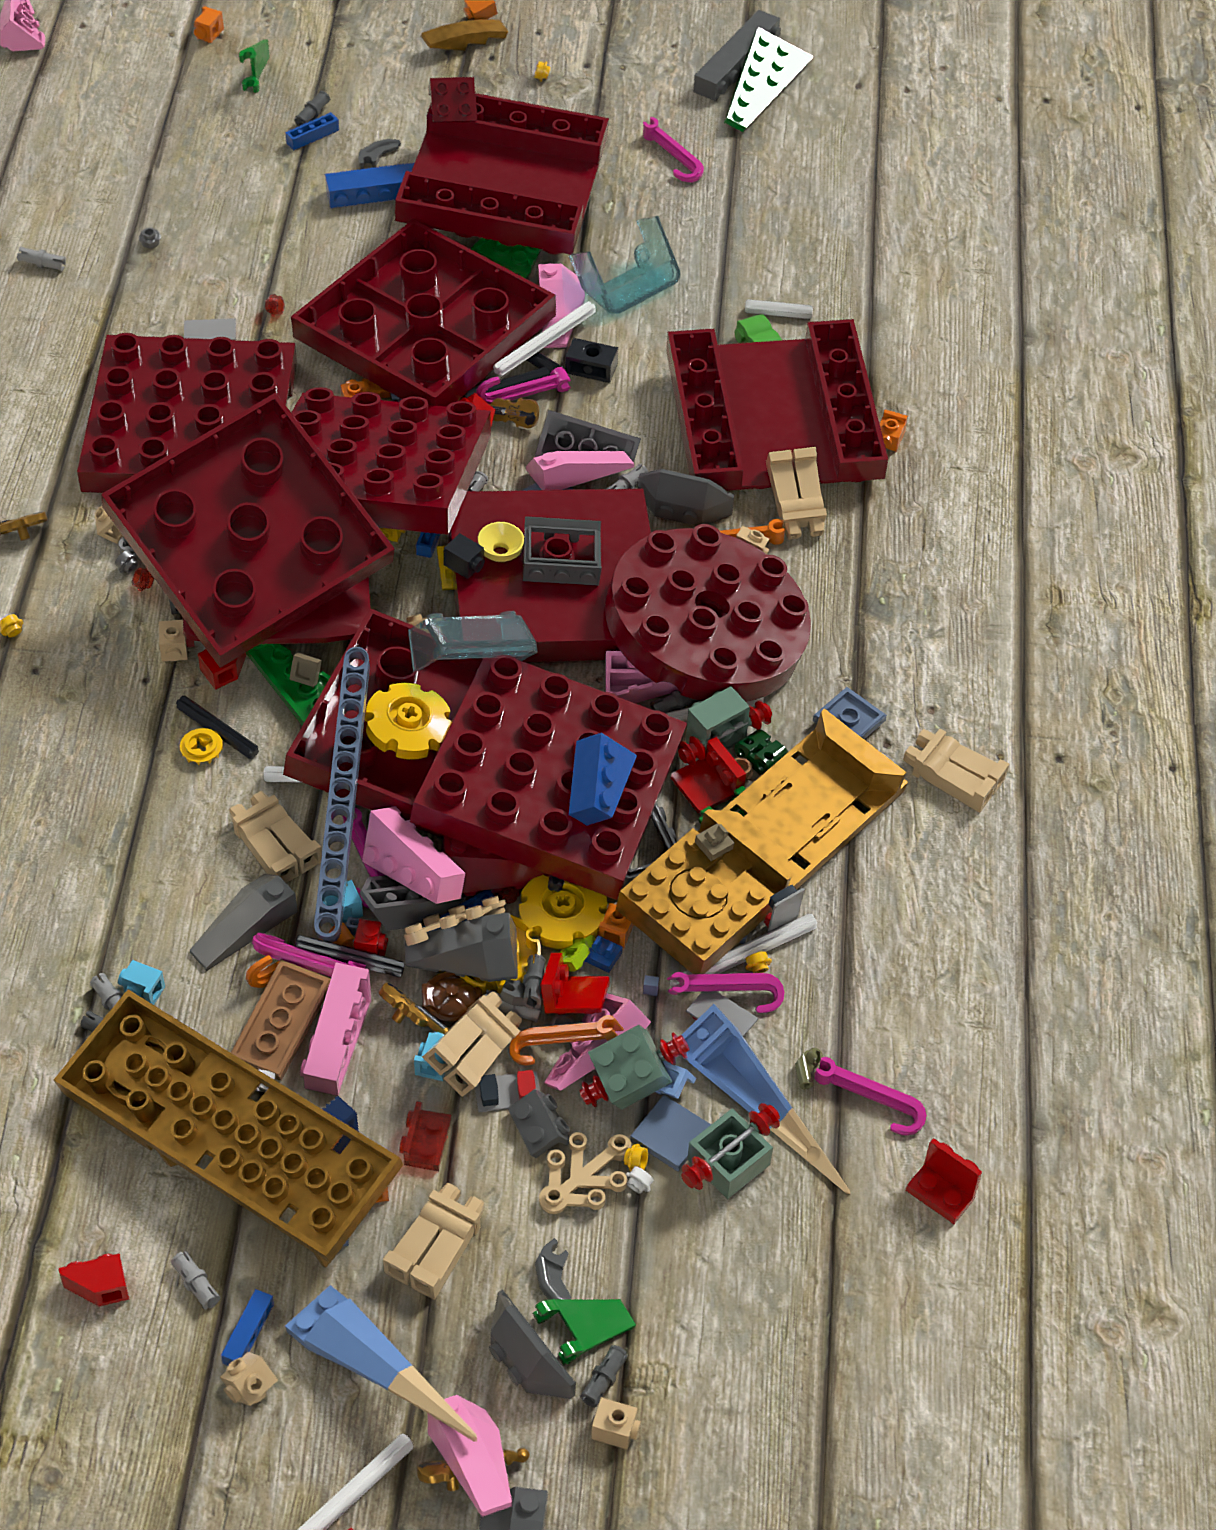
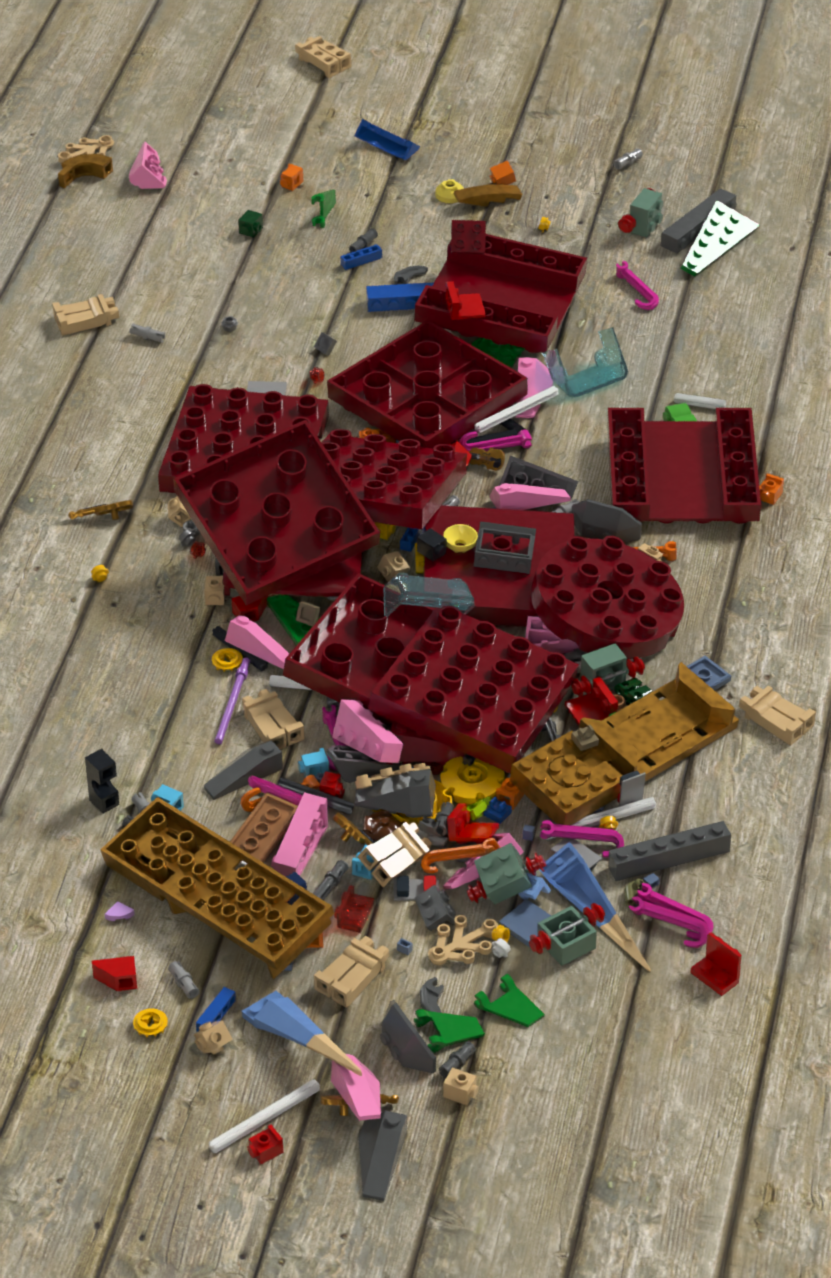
camera: 10 degrees right, 10 degrees down
sand blue beam [314,647,370,943] -> none
yellow piece [364,683,452,759] -> none
black brick [565,338,619,383] -> none
blue wedge [569,733,637,825] -> none
tan hips [766,447,827,540] -> none
none -> black arch [85,748,120,814]
none -> lavender tile [105,901,135,921]
none -> yellow gear [133,1008,168,1038]
none -> medium lavender bar [214,658,250,744]
none -> bright pink wedge [225,615,289,669]
none -> dark green brick [238,210,263,238]
none -> flat silver plate [313,332,337,356]
none -> dark grey pin [313,860,349,900]
none -> tan brick [377,551,410,583]
none -> sand blue piece [397,938,413,955]
none -> light yellow piece [435,179,464,203]
none -> red bracket [445,281,486,320]
none -> green flag [474,974,545,1027]
none -> dark grey brick [608,821,731,881]
none -> sand green brick [618,188,664,238]
none -> dark pink piece [629,896,710,948]
none -> sand blue piece [643,873,660,888]

